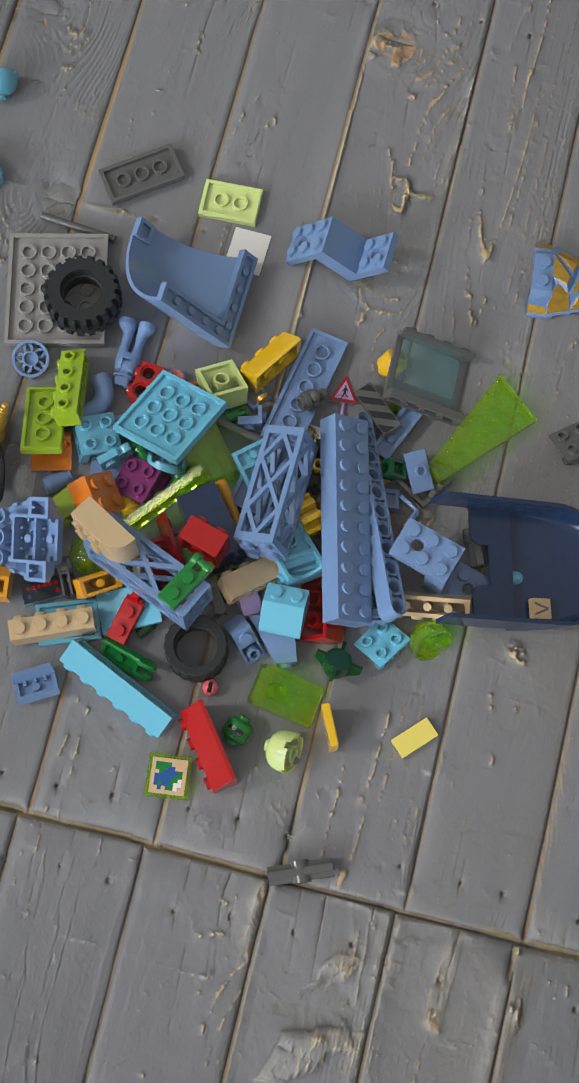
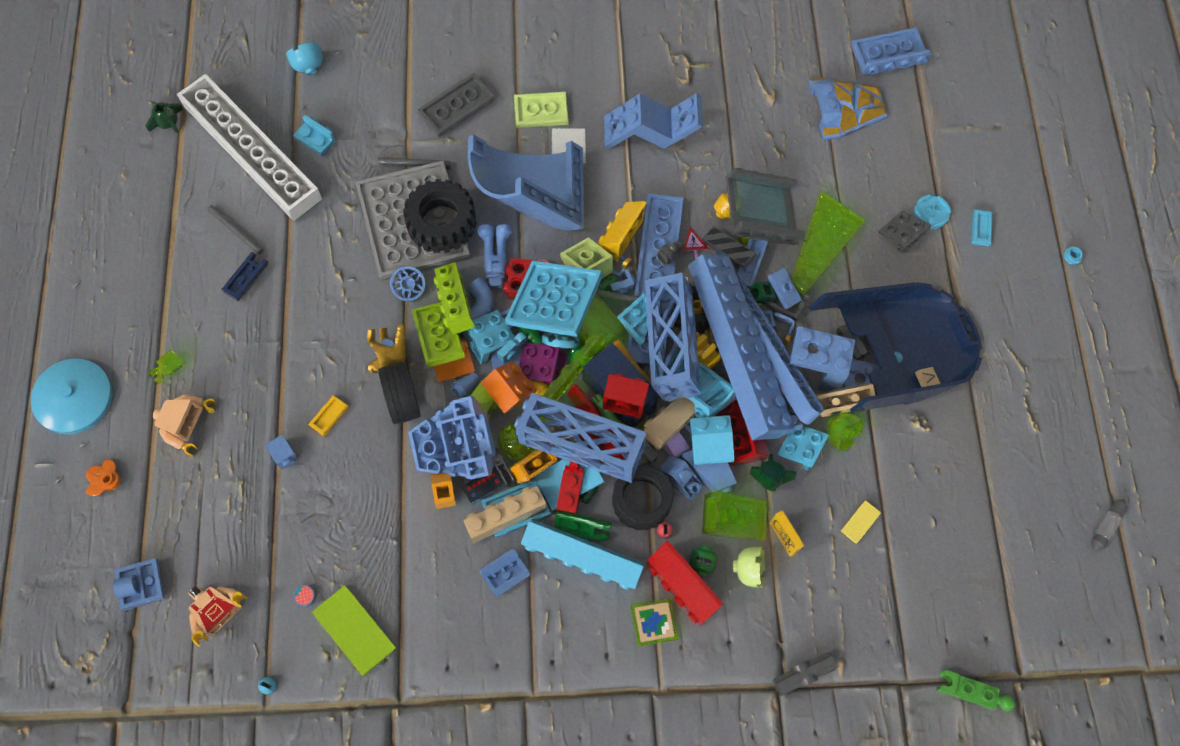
camera: 20 degrees left, 5 degrees down
tan brick [71,496,140,563] -> none
green plate [157,552,215,611] -> none
none -> bright green plate [936,670,1016,712]

